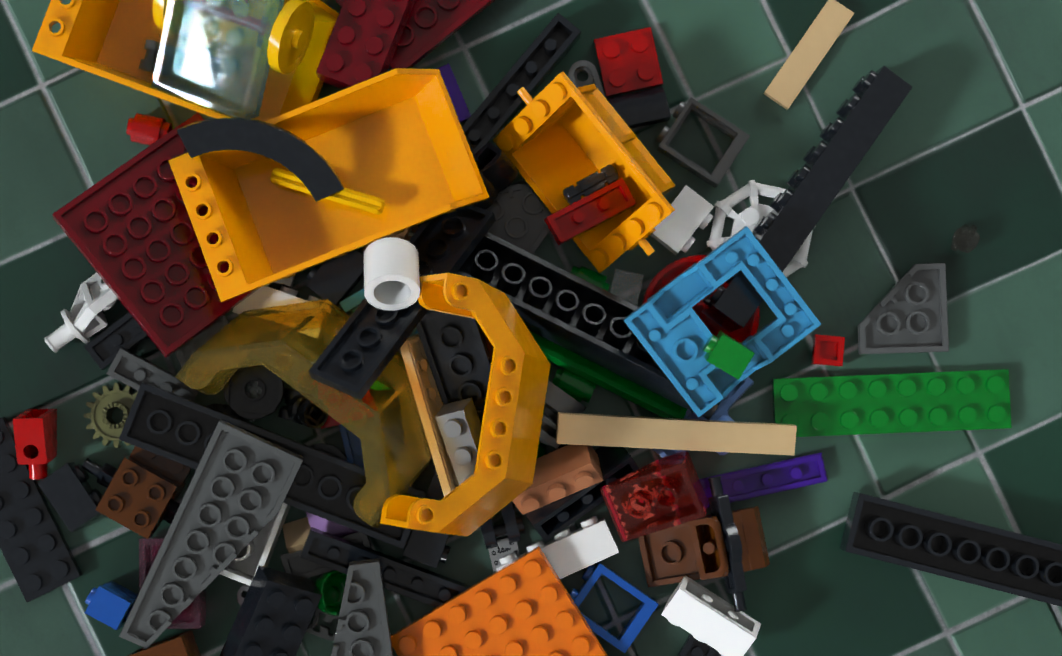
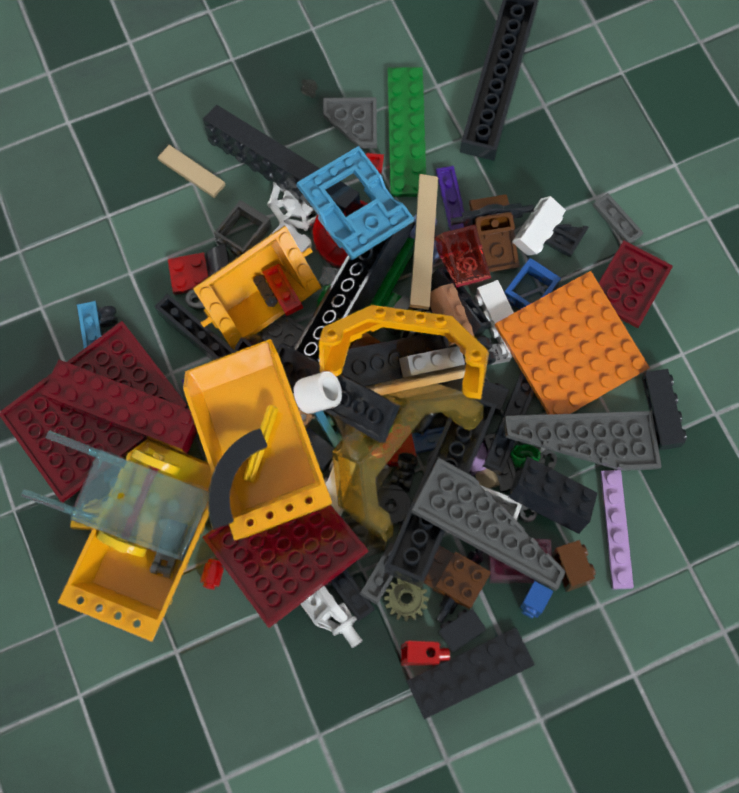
camera: 85 degrees left, 15 degrees down
green brick [703,331,755,380] -> none

